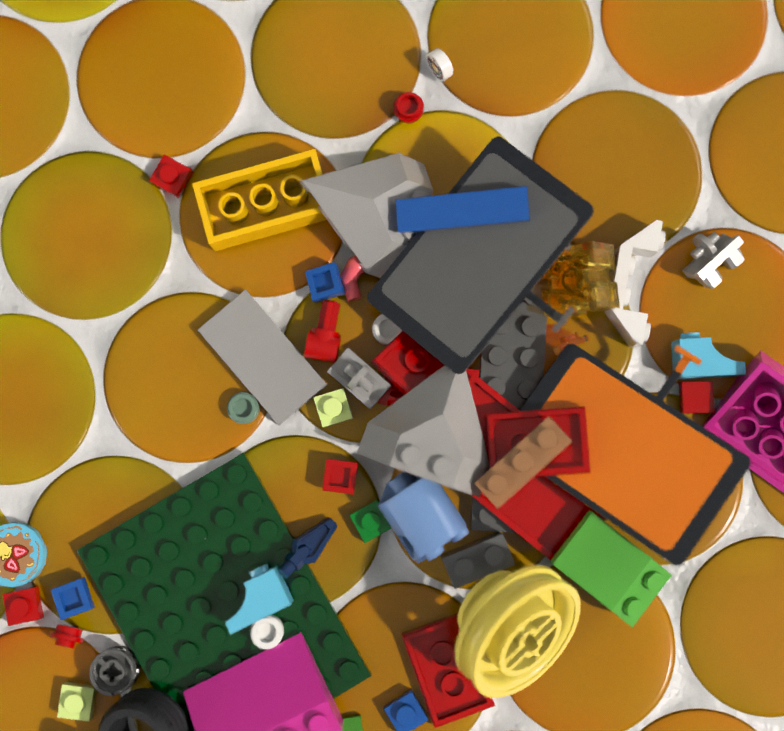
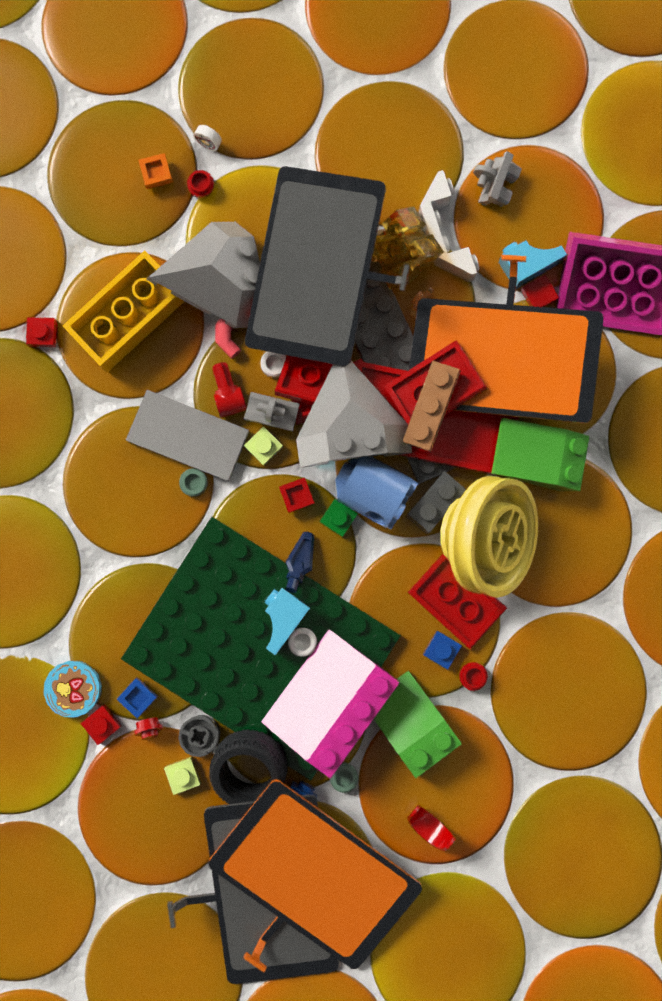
camera: 25 degrees left, 0 degrees up
blue plate [305,262,345,303] -> none
blue tile [396,186,530,234] -> none
none -> orange plate [139,153,173,189]

